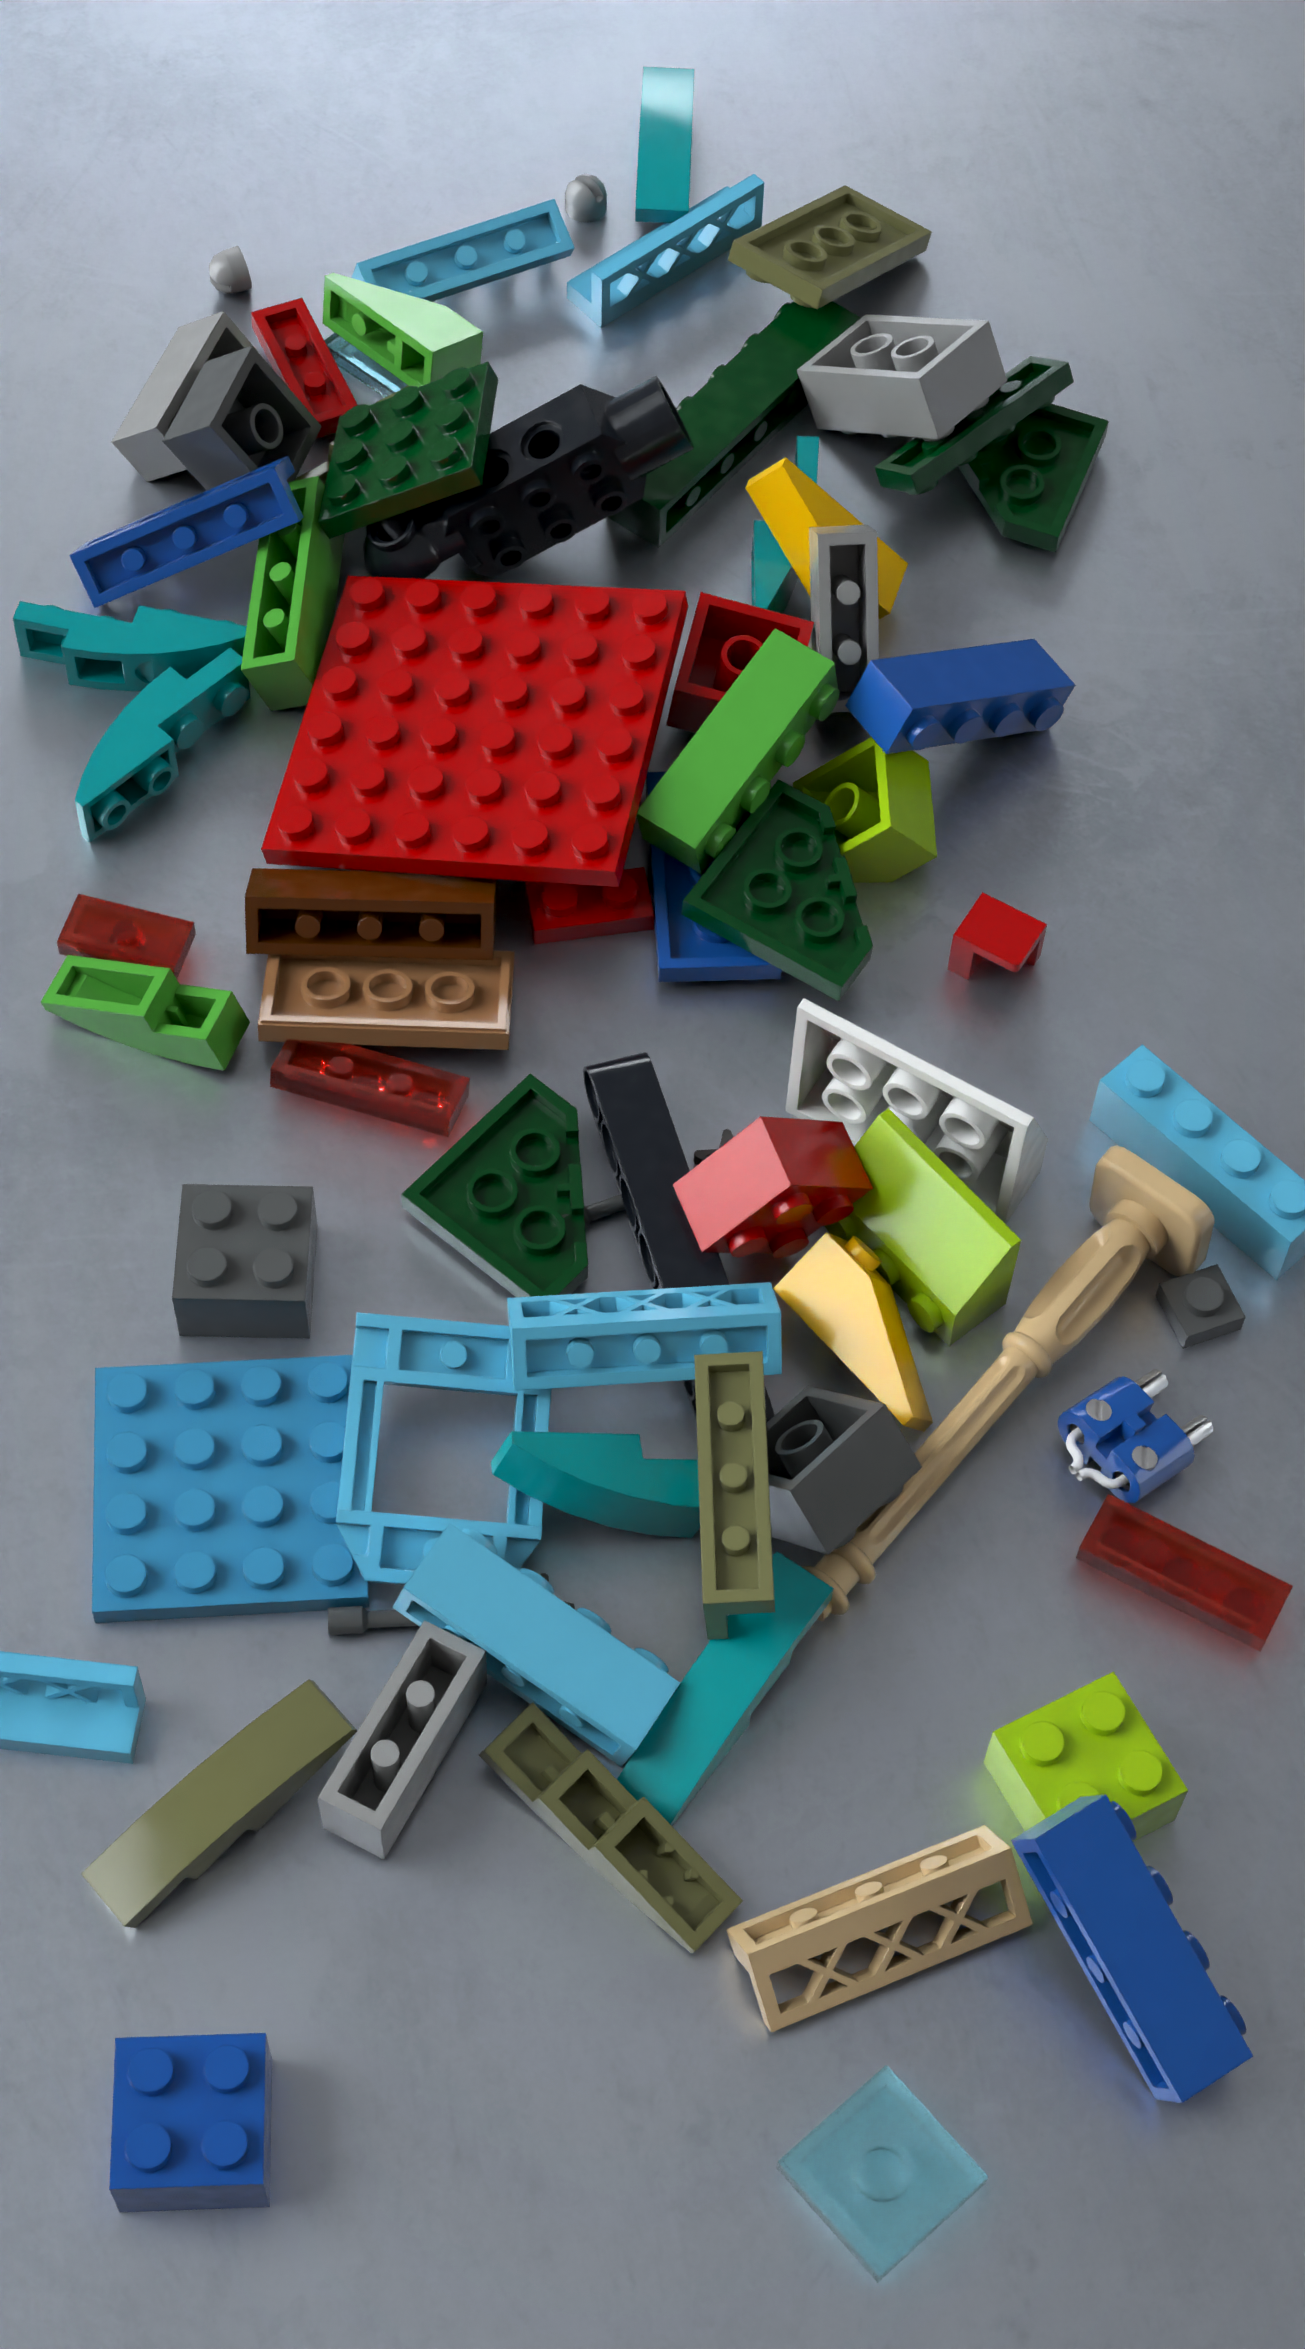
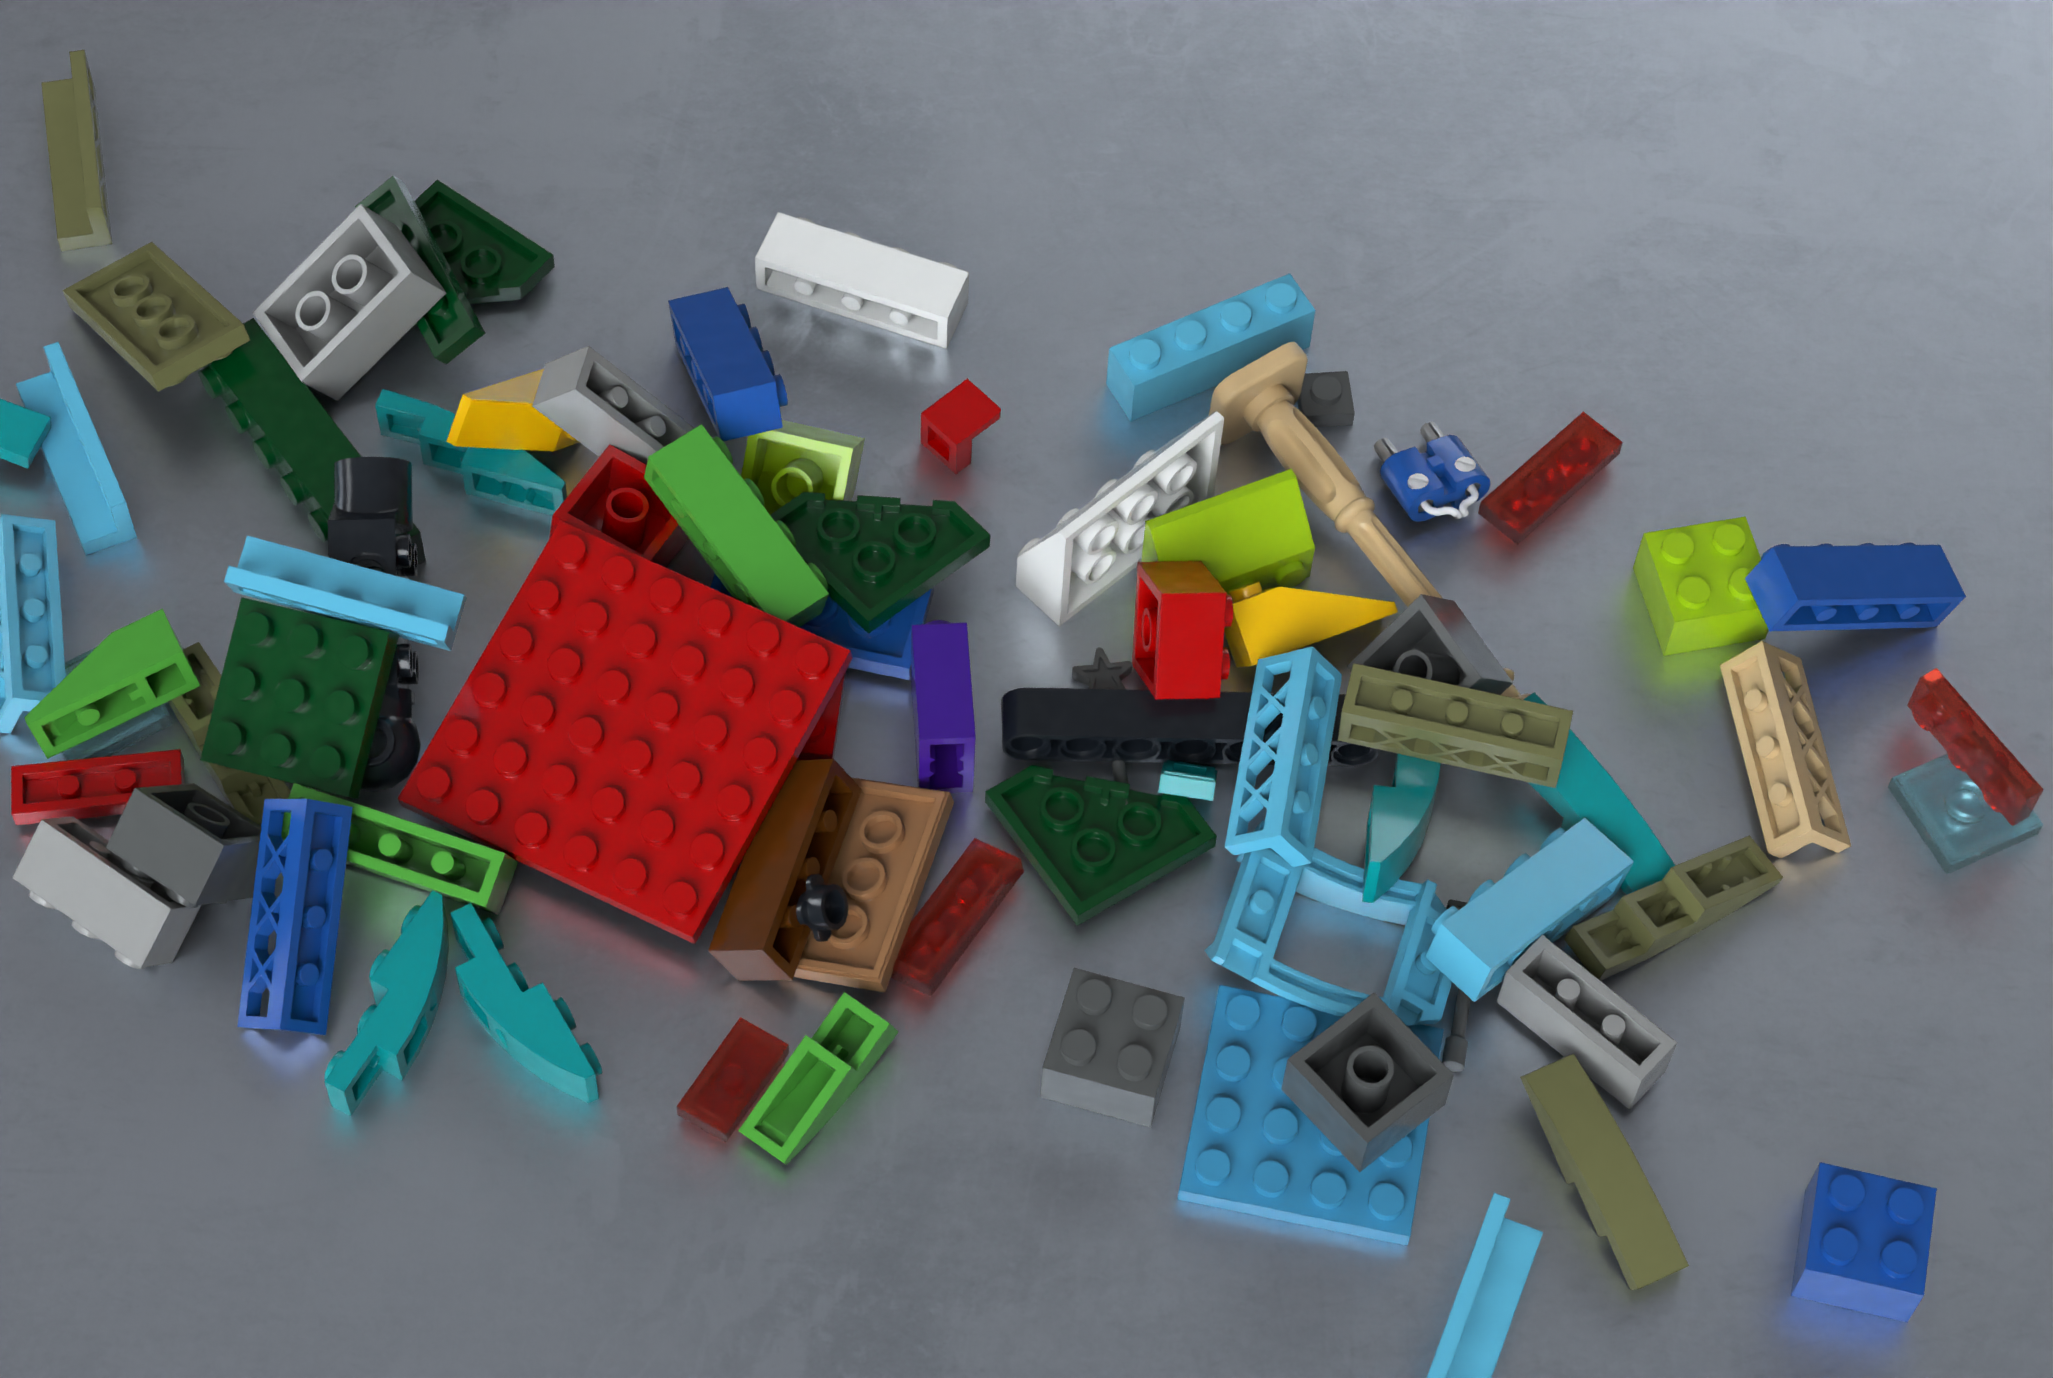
camera: 75 degrees left, 0 degrees up
none -> olive fence [41,50,112,252]
none -> medium azure fence [224,536,467,651]
none -> white brick [755,212,969,349]
none -> black plate [796,874,848,942]
none -> dark purple brick [911,620,976,793]
none -> tile [1158,760,1218,801]
none -> dark grey brick [1281,993,1454,1172]
none -> clear red plate [1907,668,2044,826]

